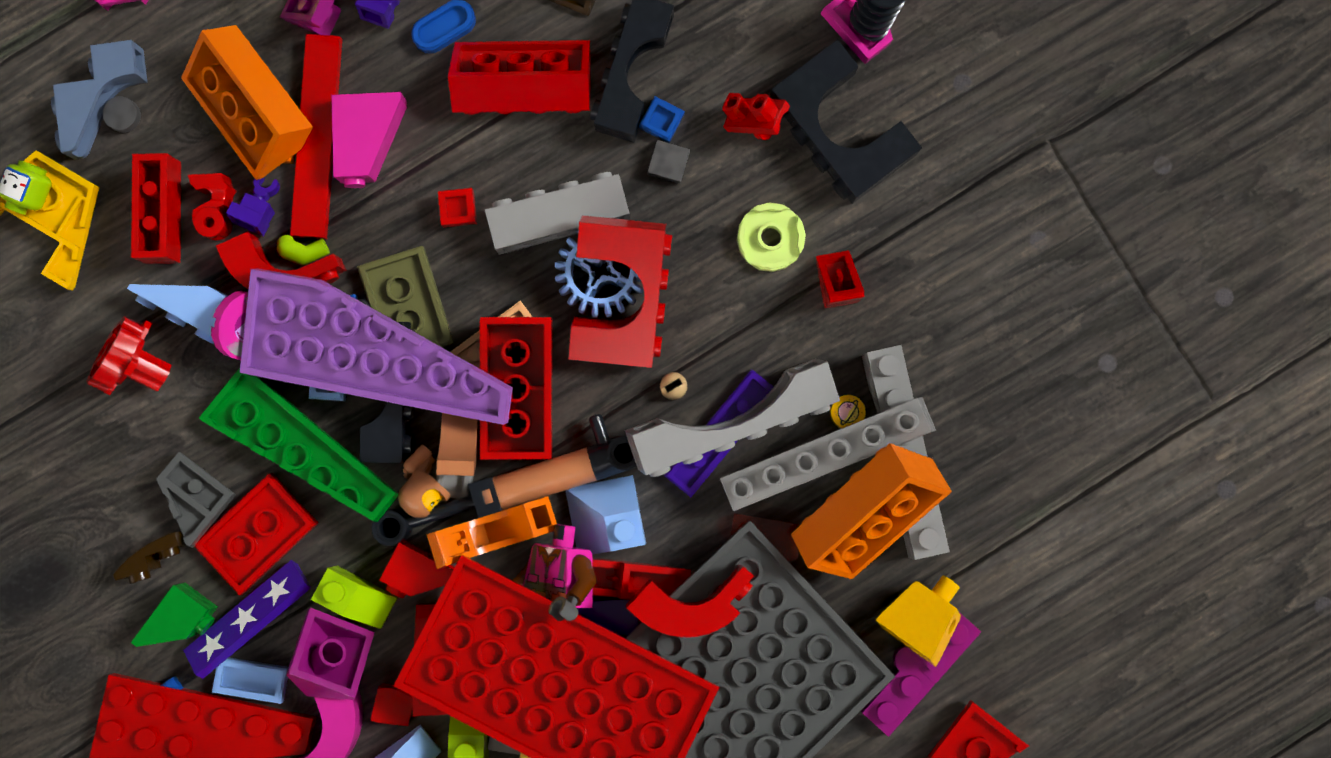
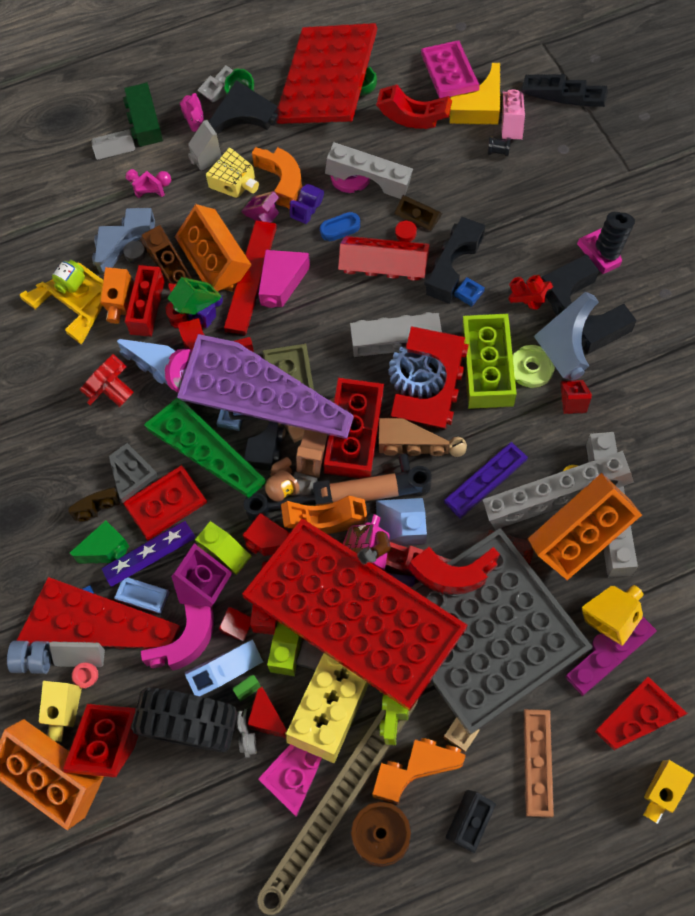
camera: 10 degrees right, 20 degrees down
lime arm [277,235,330,265] -> none
red plate [438,188,477,228] -> none
light grey arch [625,359,840,477] -> none
flat silver tile [648,140,690,184] -> none
none -> orange torso [101,267,134,324]
none -> reddish brown slope [140,225,192,284]
none -> green slope [167,277,222,314]
none -> medium nougat slope [379,418,449,456]
none -> red tile [395,221,417,242]
none -> lime brick [462,314,517,409]
none -> sand blue arch [534,292,599,380]

